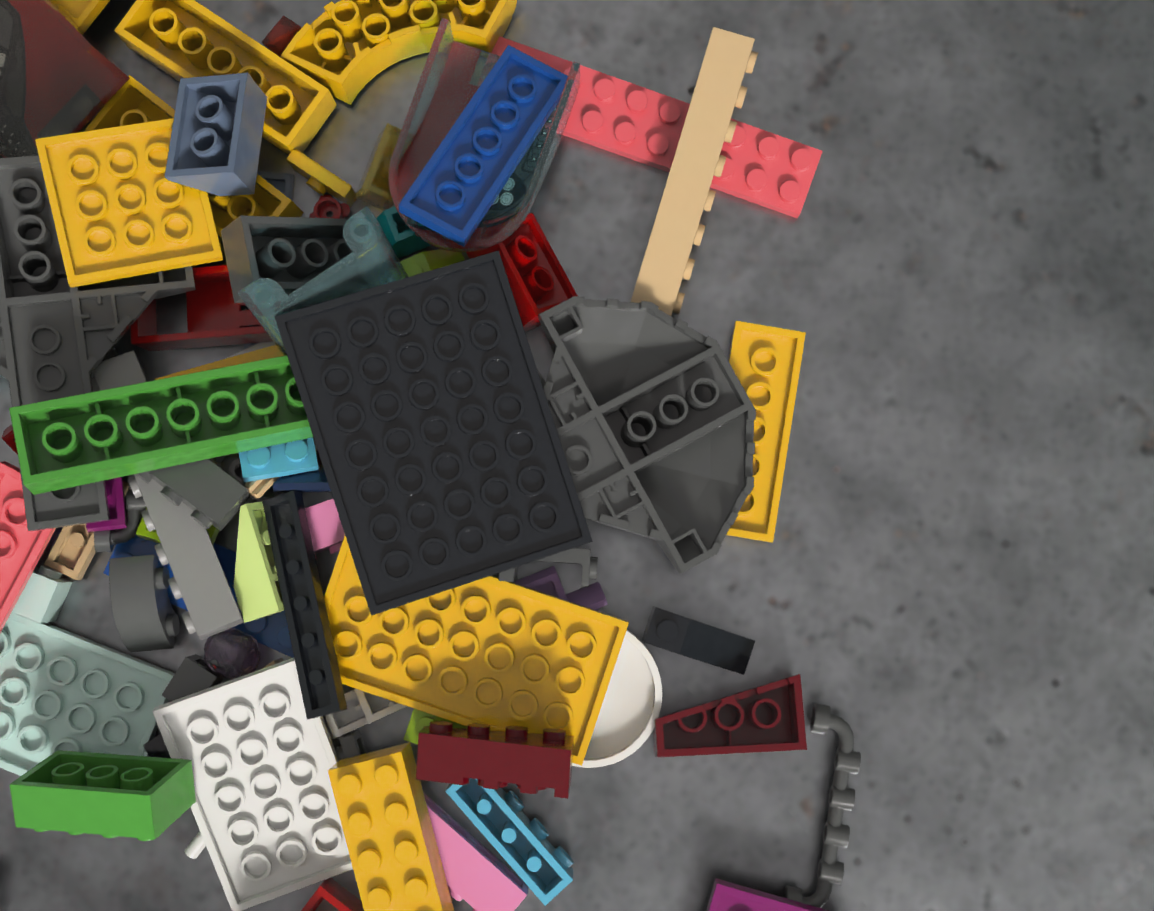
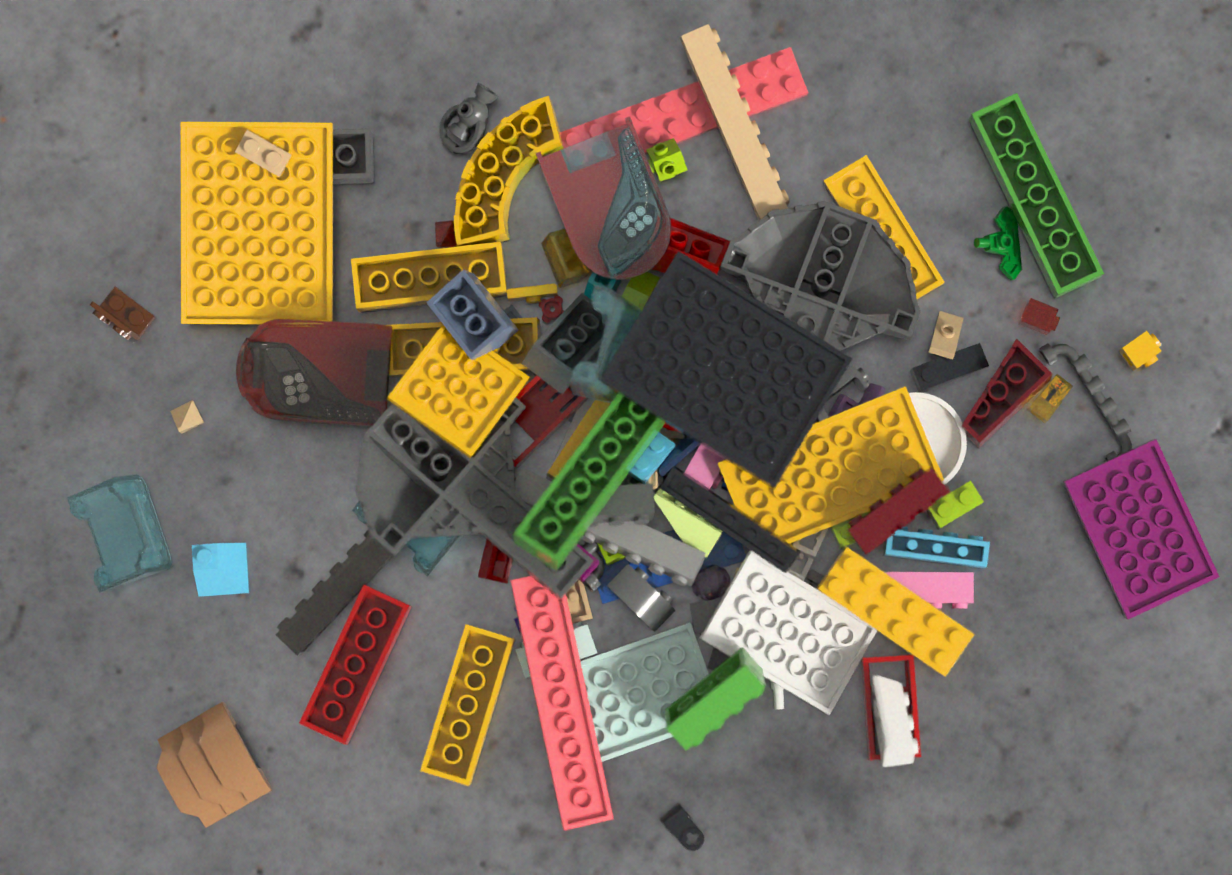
camera: 30 degrees left, 0 degrees up
blue plate [399,45,571,247] -> none
none -> lime brick [646,138,687,182]
none -> lime brick [926,481,984,529]
none -> tan plate [929,311,964,360]
none -> bright green brick [969,93,1104,299]
none -> green piece [974,206,1022,280]
none -> clear red brick [1019,298,1060,335]
none -> clear yellow leg [1026,374,1073,423]
none -> yellow brick [1119,331,1161,371]

